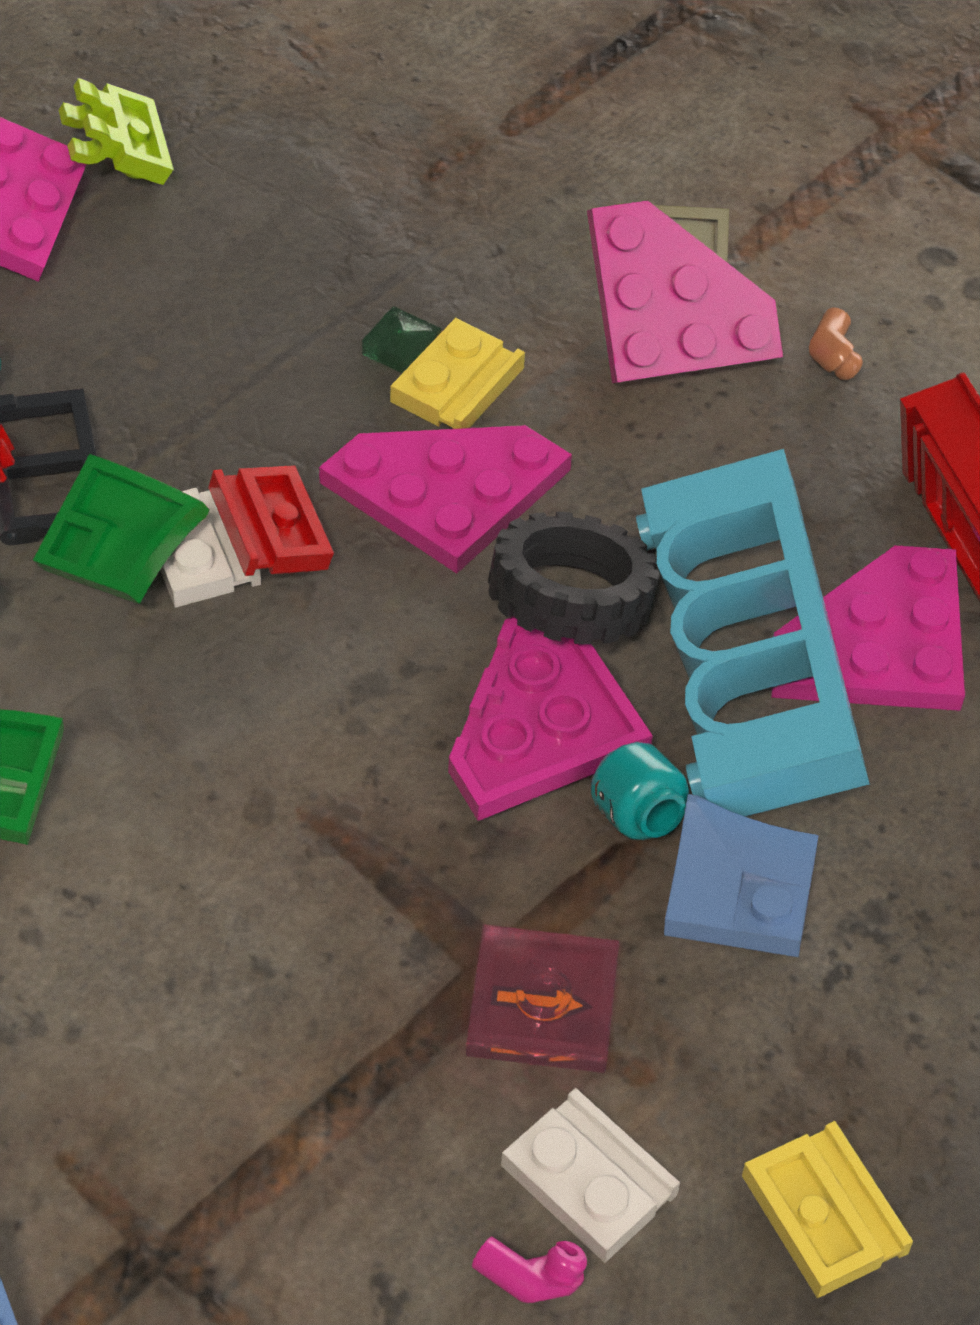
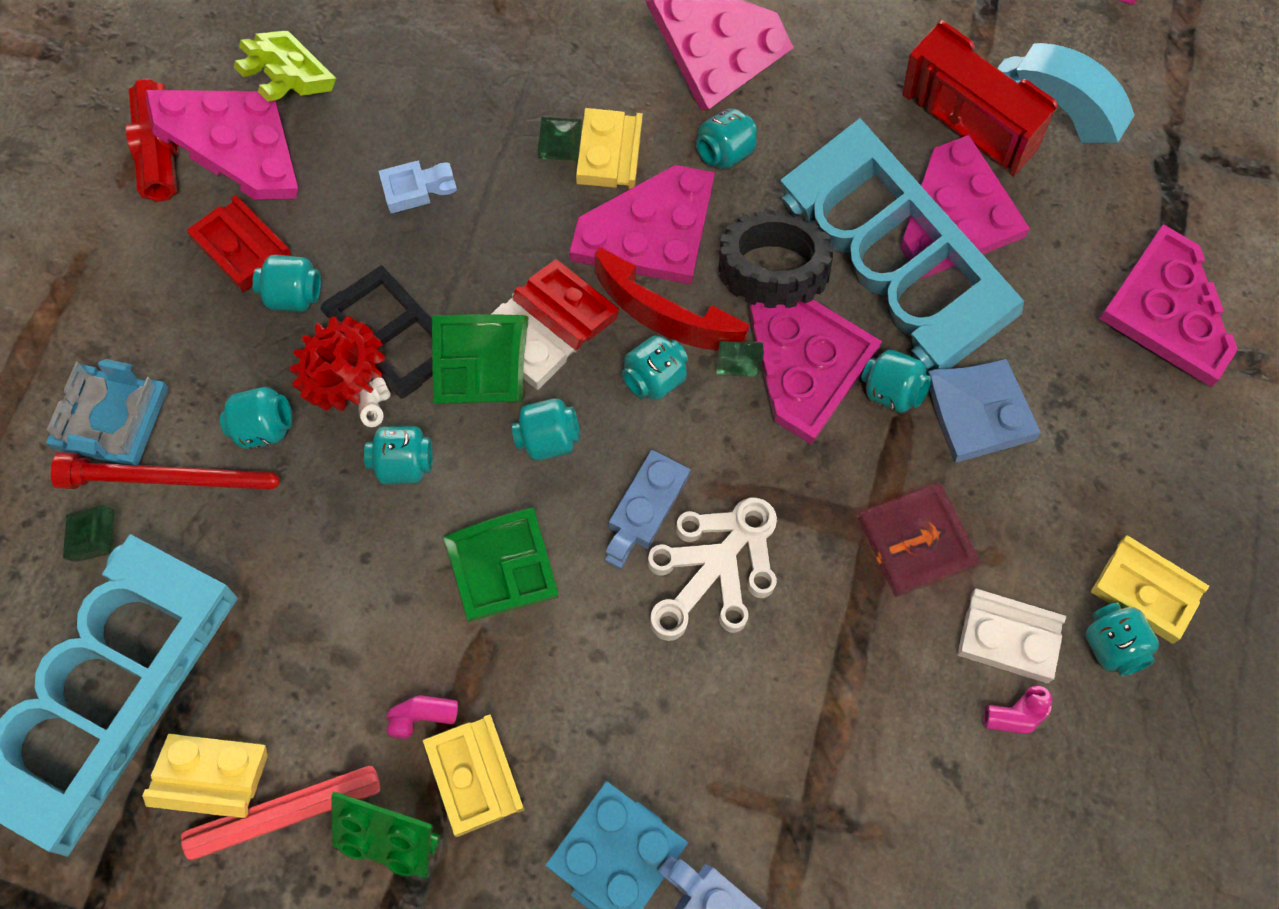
camera: 30 degrees left, 15 degrees up
nougat arm [809,308,863,380] -> none
none -> light blue plate [379,160,457,213]
none -> teal head [512,399,581,461]
none -> red slope [595,247,750,352]
none -> medium blue plate [605,450,691,570]
none -> teal head [622,335,688,401]
none -> white plant [648,498,777,641]
none -> teal head [696,108,757,170]
none -> clear green tile [716,342,764,376]
none -> teal head [1085,603,1160,677]

